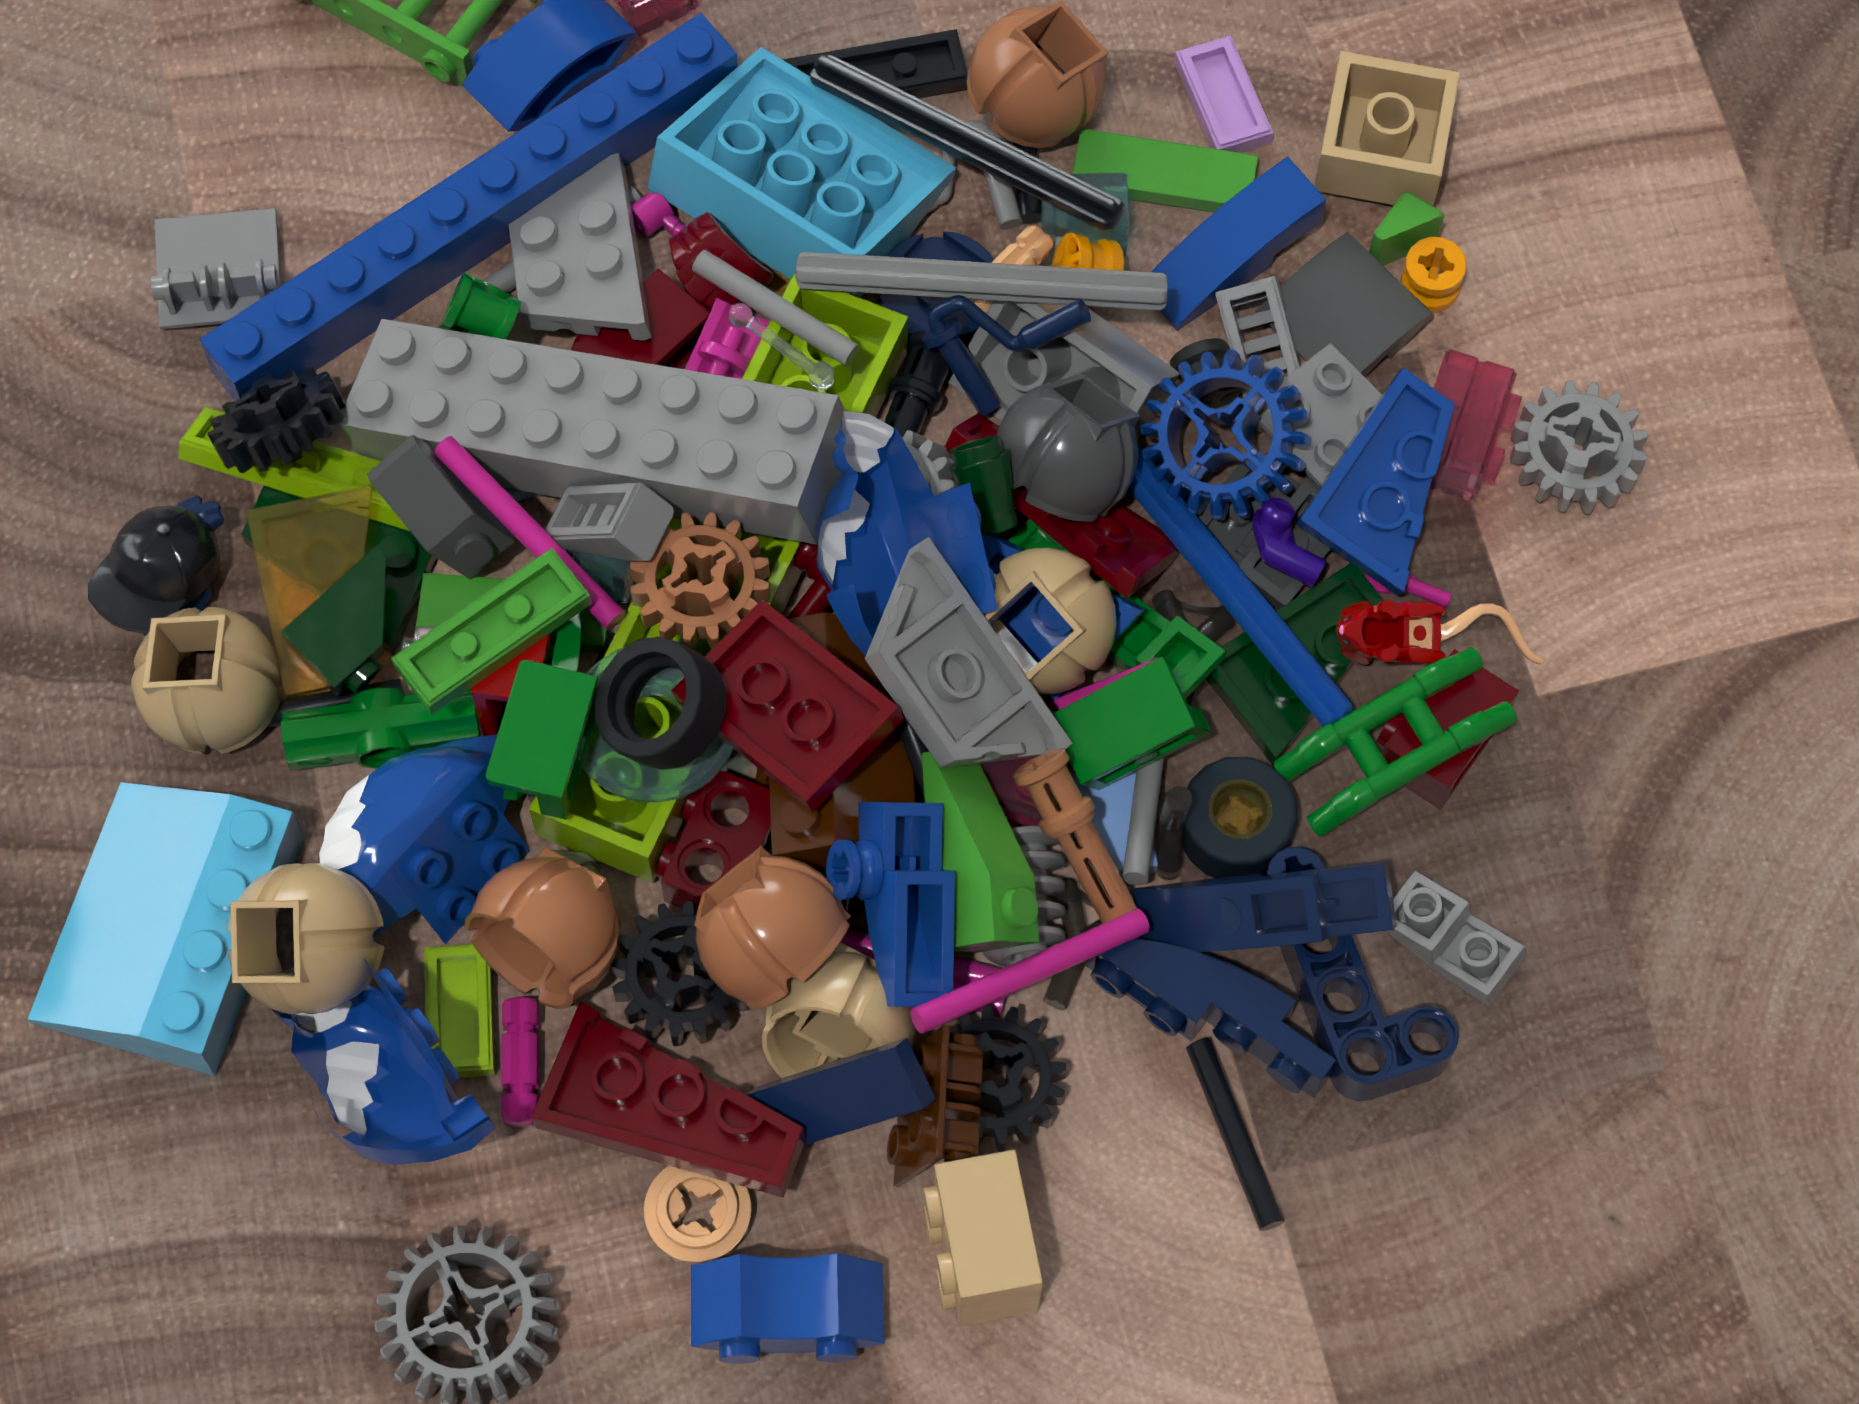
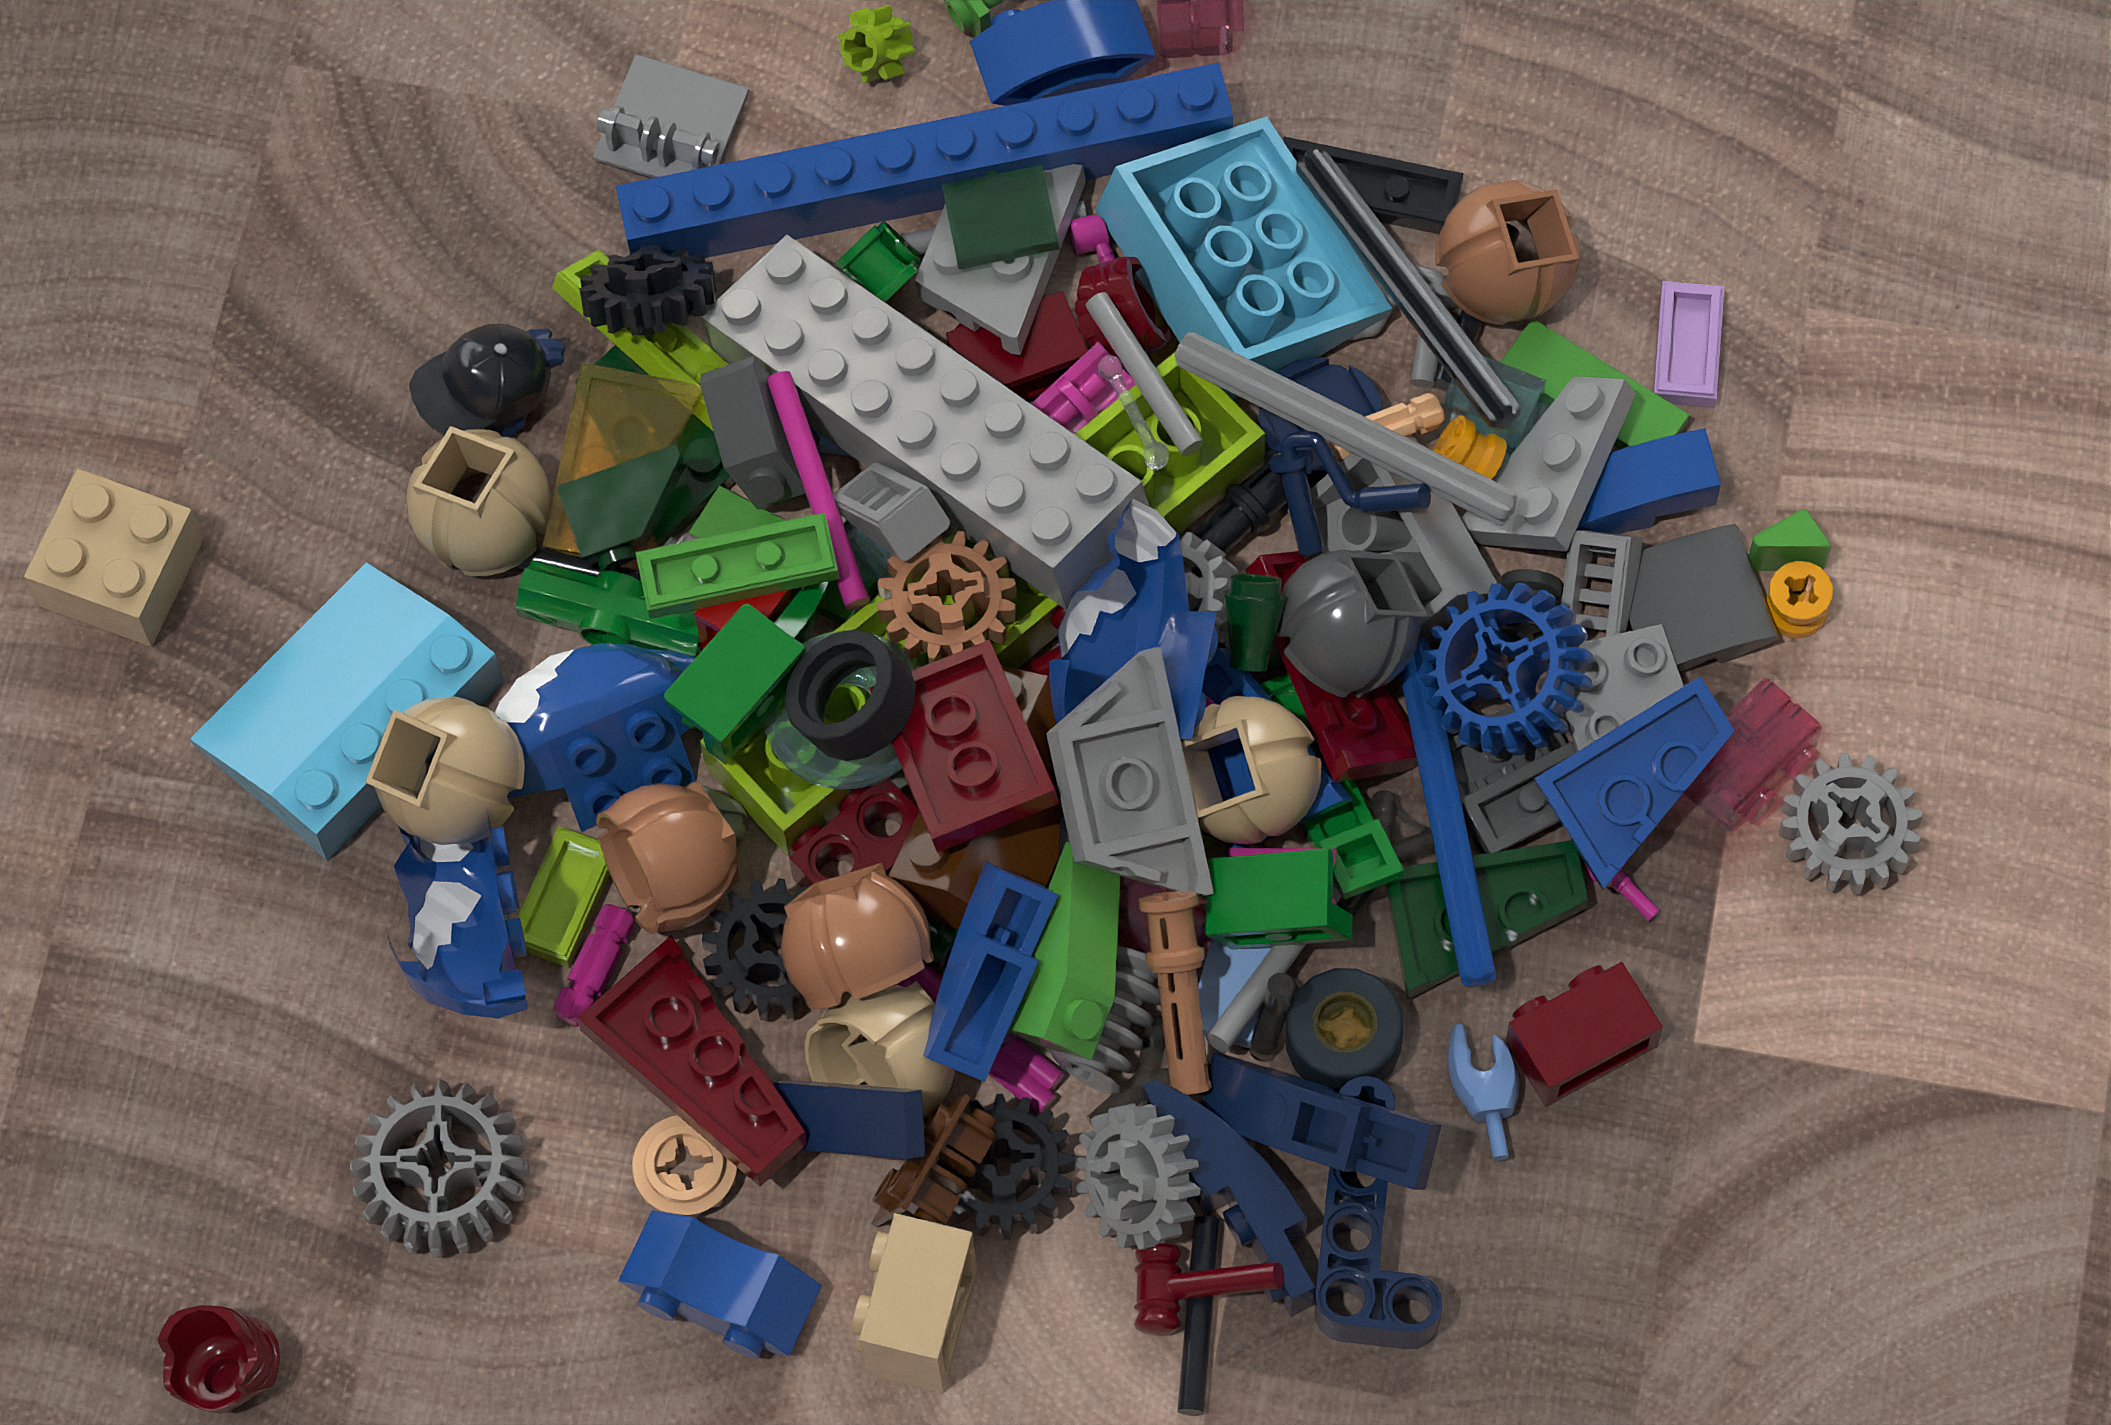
camera: 30 degrees right, 0 degrees up
blue bush [826,839,884,900] -> none
dark pink bar [910,909,1149,1034] -> none
dark purple arm [1252,498,1326,588] -> none
green piece [1274,647,1517,837] -> none
tan brick [1314,51,1460,206] -> none
red animal [1336,600,1543,665] -> none
light grey slope [1387,870,1526,1006] -> none
none -> lime gear [838,5,916,83]
none -> clear green piece [942,165,1060,269]
none -> light grey gear [1074,1103,1201,1250]
none -> dark red piece [1134,1243,1284,1336]
none -> medium blue hand [1448,1023,1520,1161]
none -> light grey wing [1461,376,1636,551]

